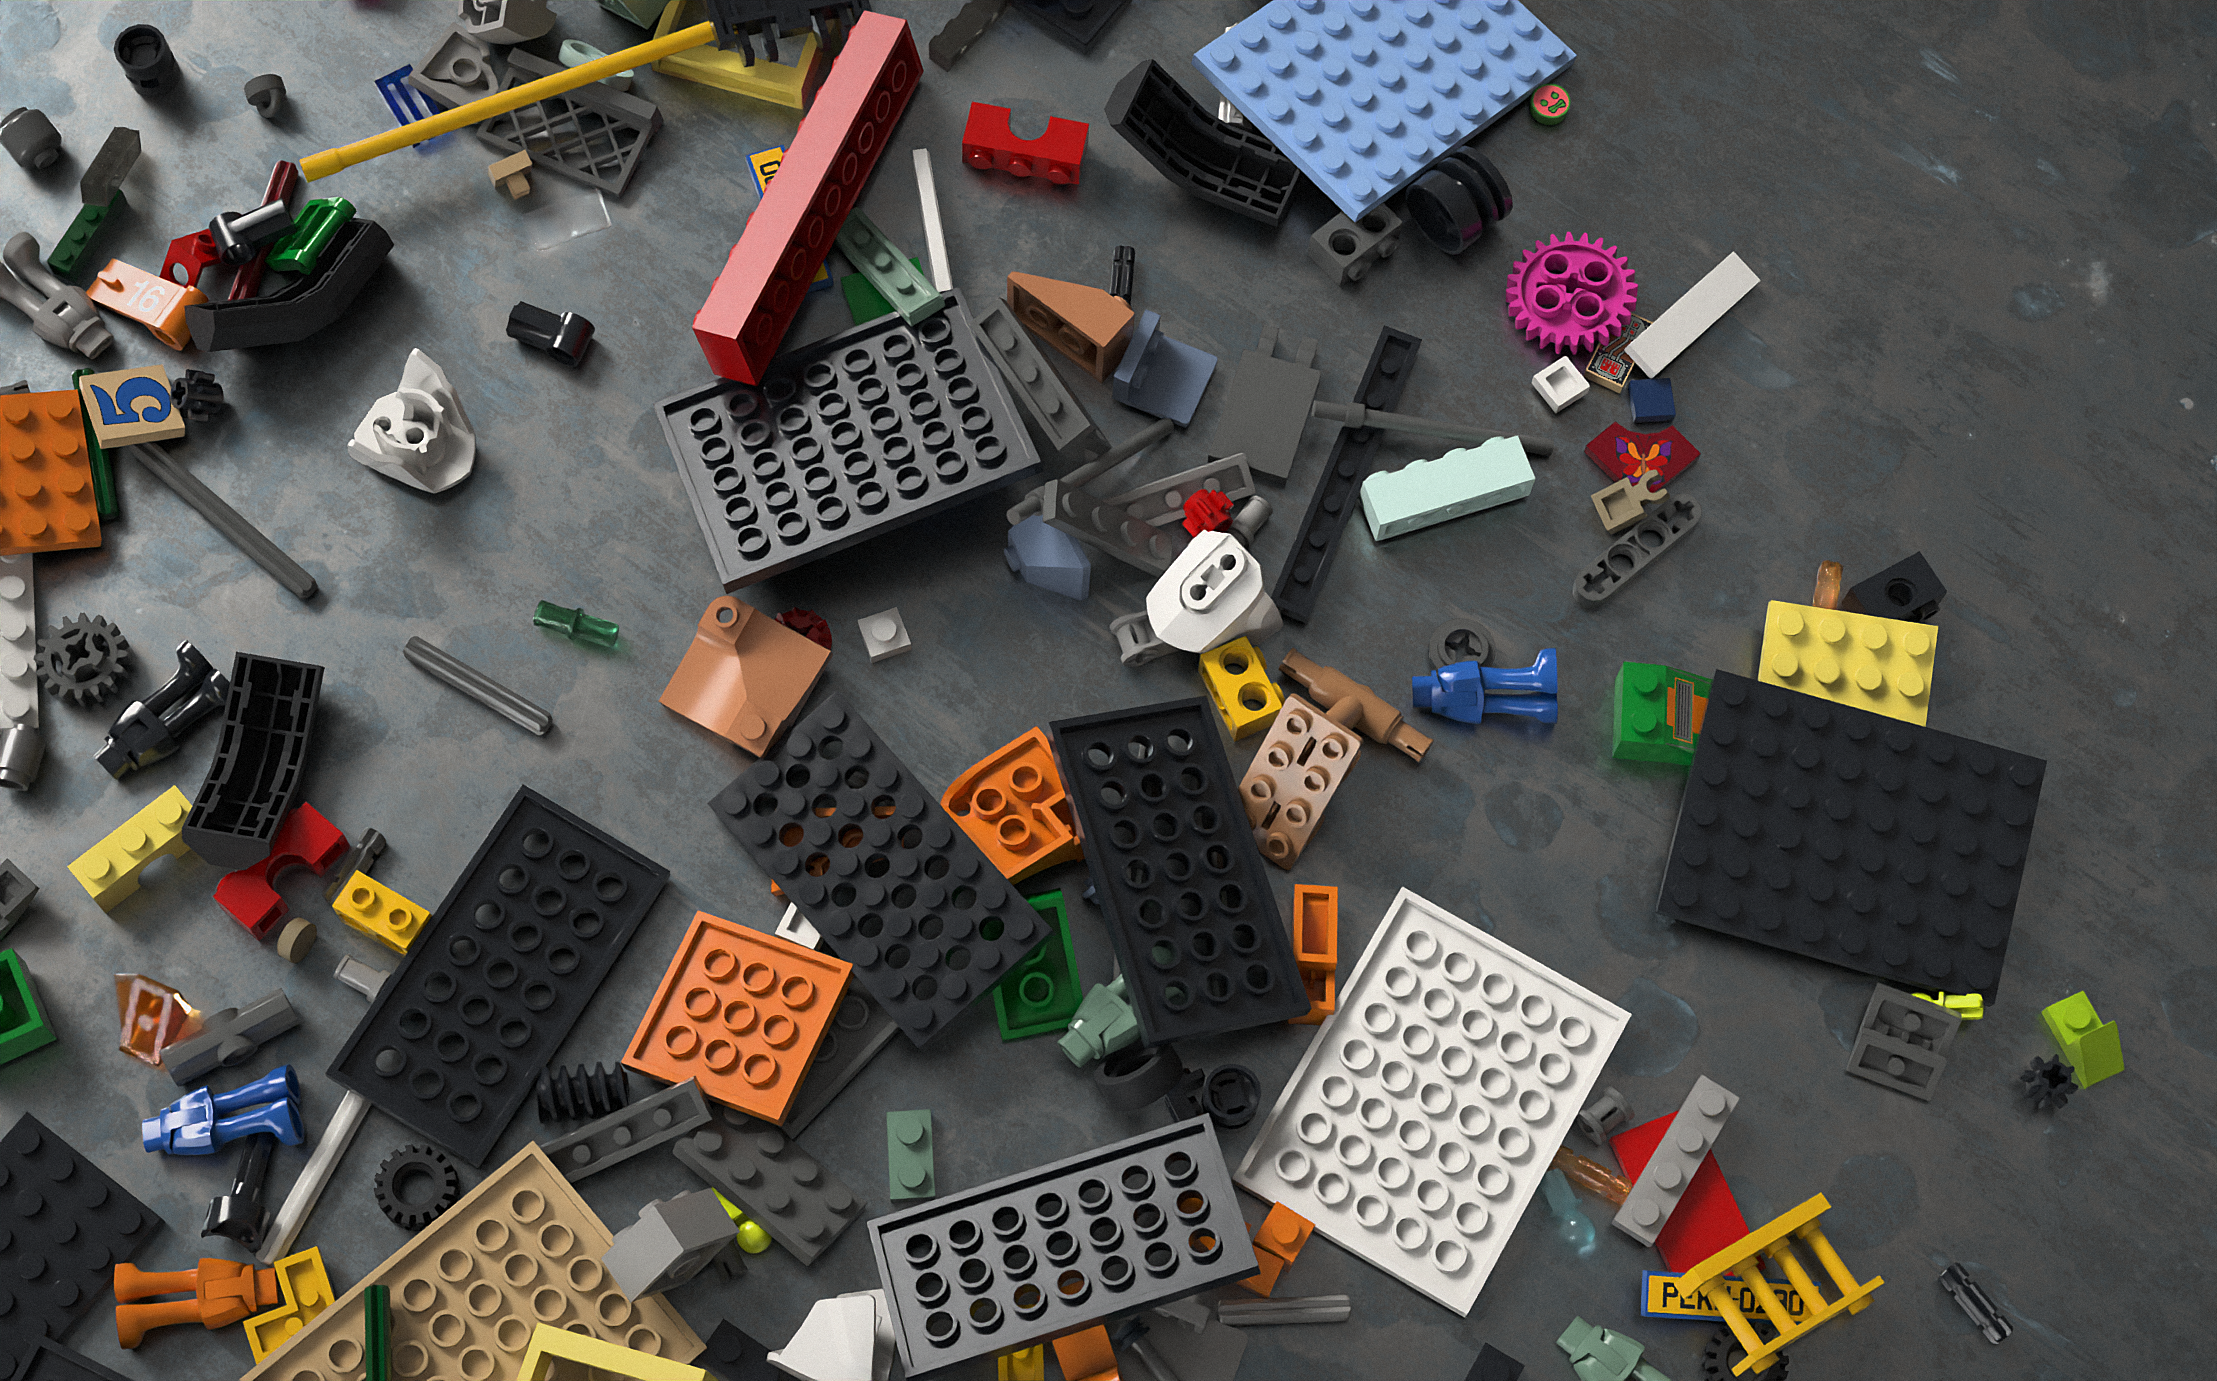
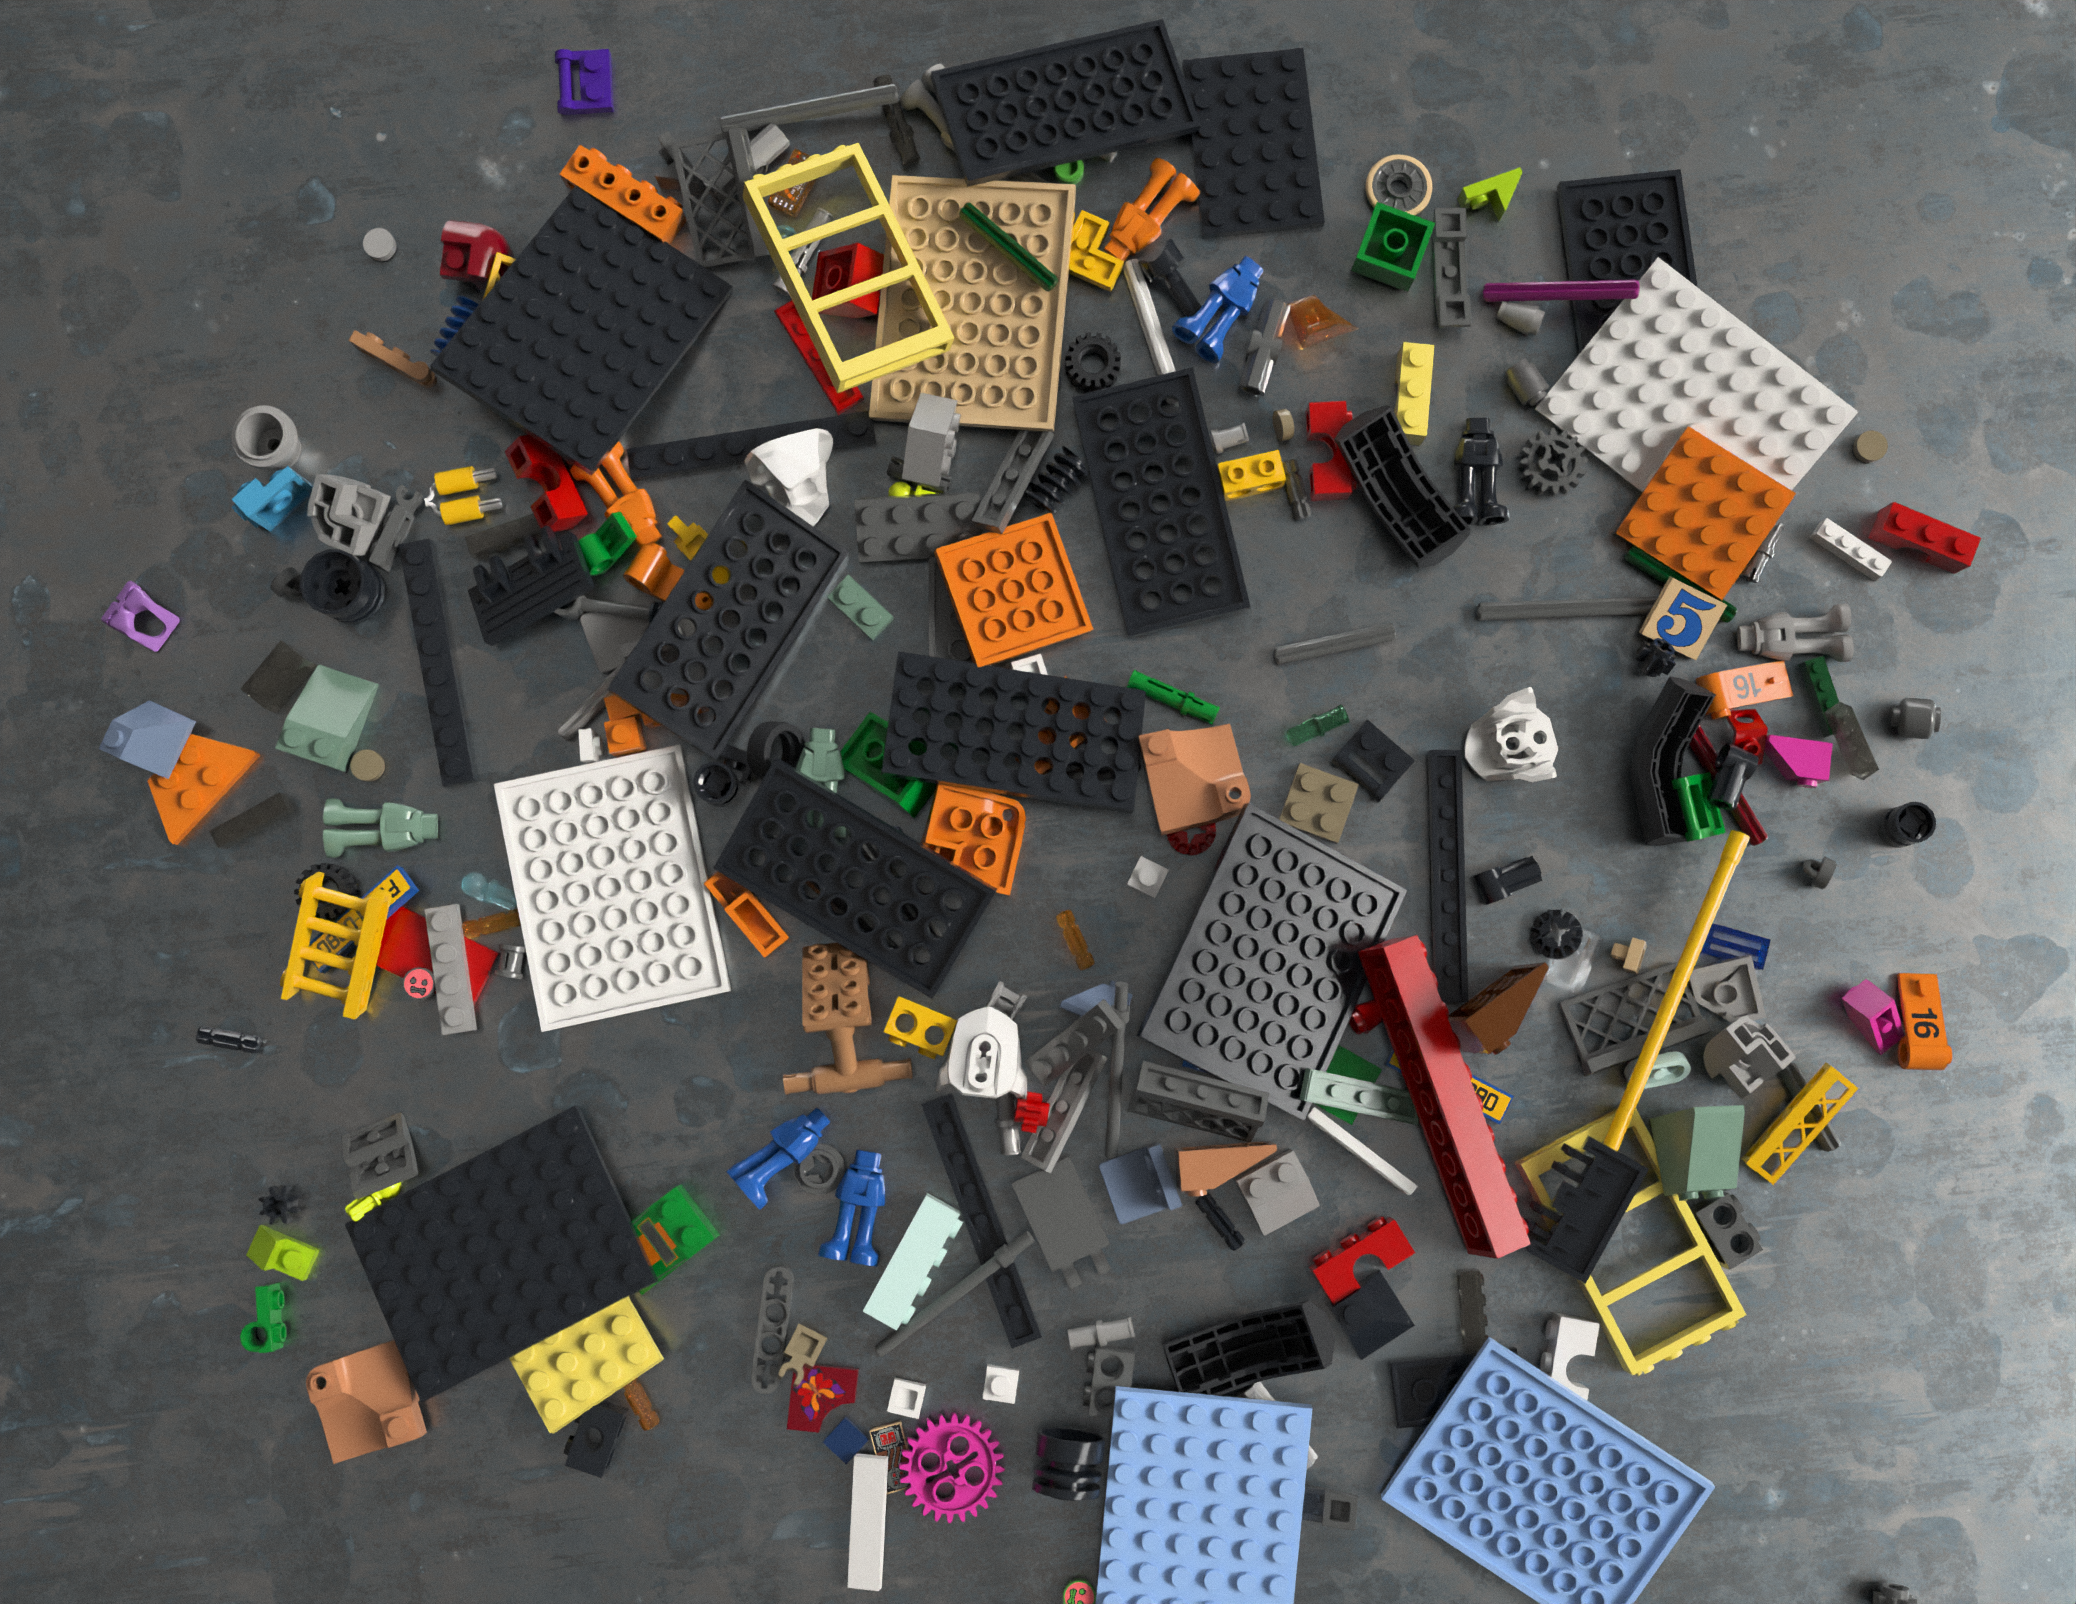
camera: 140 degrees right, 15 degrees up
none -> green plate [240,1282,287,1353]
none -> nougat slope [306,1340,427,1464]
none -> tile [403,968,436,1000]
none -> white plate [578,728,604,764]
none -> blue piece [818,1149,885,1267]
none -> white plate [982,1364,1019,1404]
none -> clear orange axle [1056,910,1095,970]
none -> light grey pin [1068,1317,1135,1350]
none -> green pin [1126,669,1220,725]
none -> light grey slope [1233,1149,1320,1236]
none -> dark tan plate [1279,763,1359,844]
none -> black slope [1326,1270,1415,1360]
none -> black plate [1331,719,1415,803]
none -> red cone [1348,999,1383,1035]
none -> black plate [1428,750,1469,1002]
none -> reddish brown slope [1448,962,1549,1055]
none -> black gear [1531,909,1583,960]
none -> dark pink slope [1764,735,1833,788]

